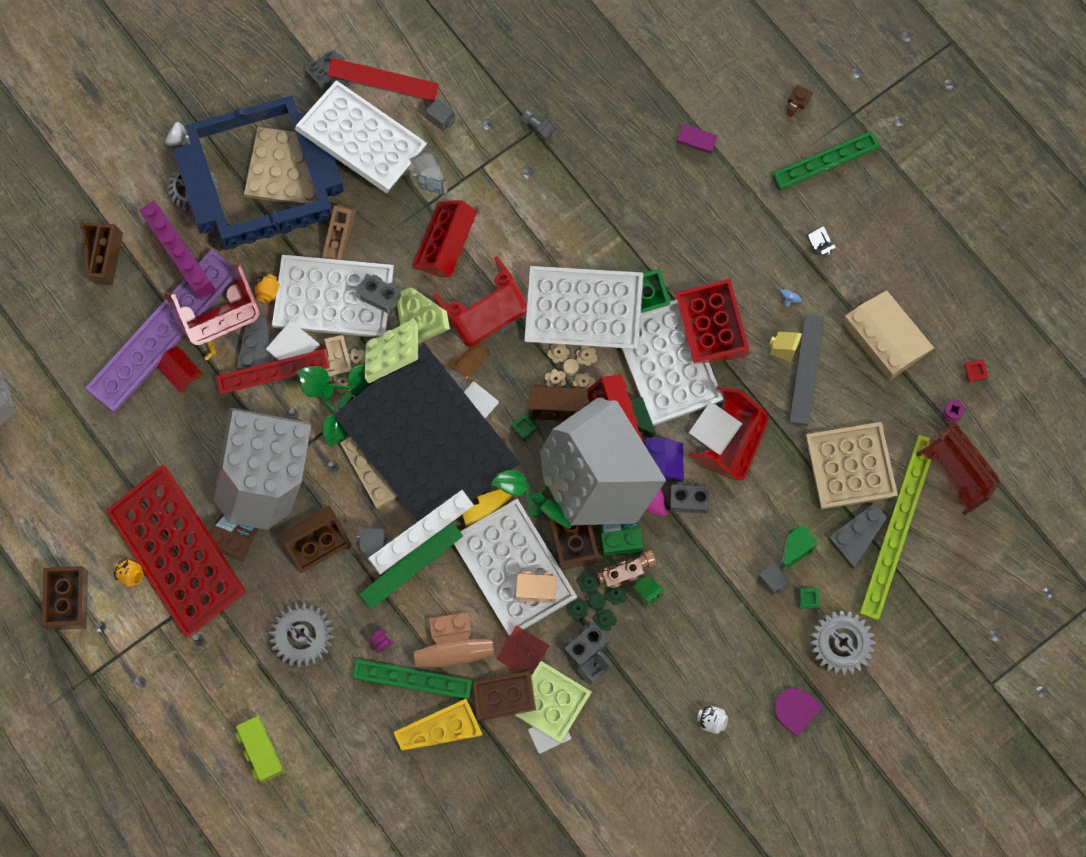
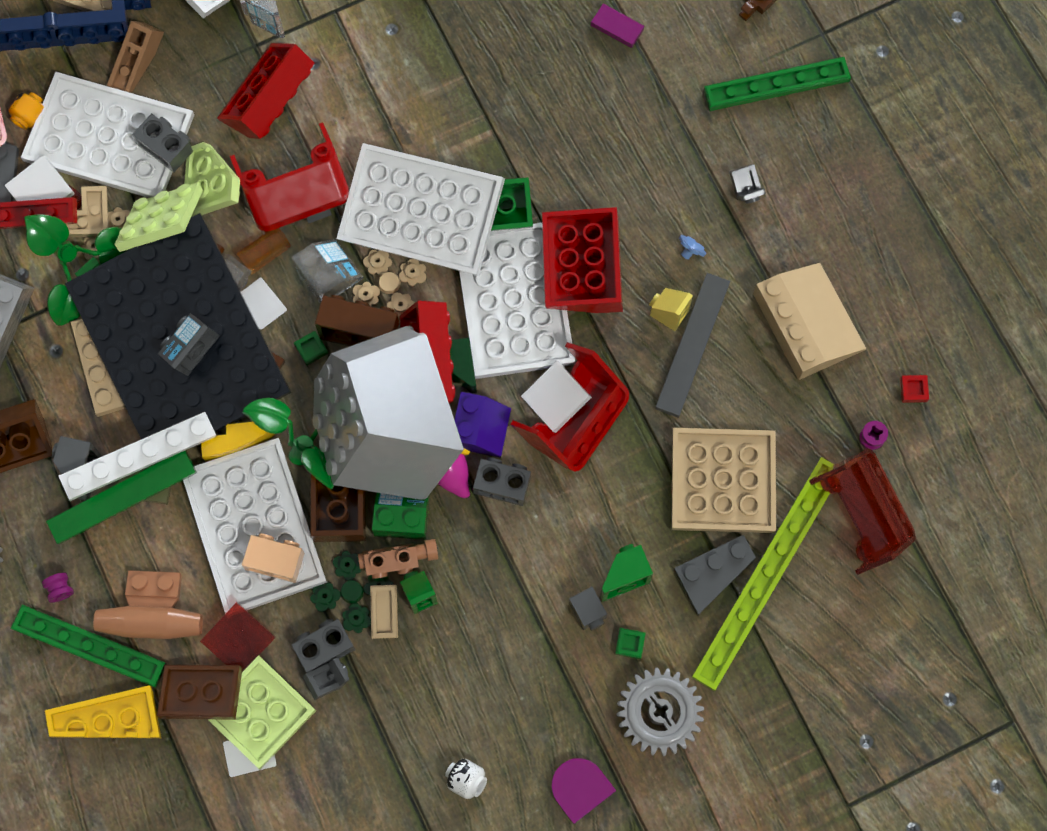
camera: 10 degrees right, 0 degrees up
none -> dark grey slope [158,313,220,376]
none -> clear slope [291,239,363,303]
none -> tan tile [370,585,398,639]

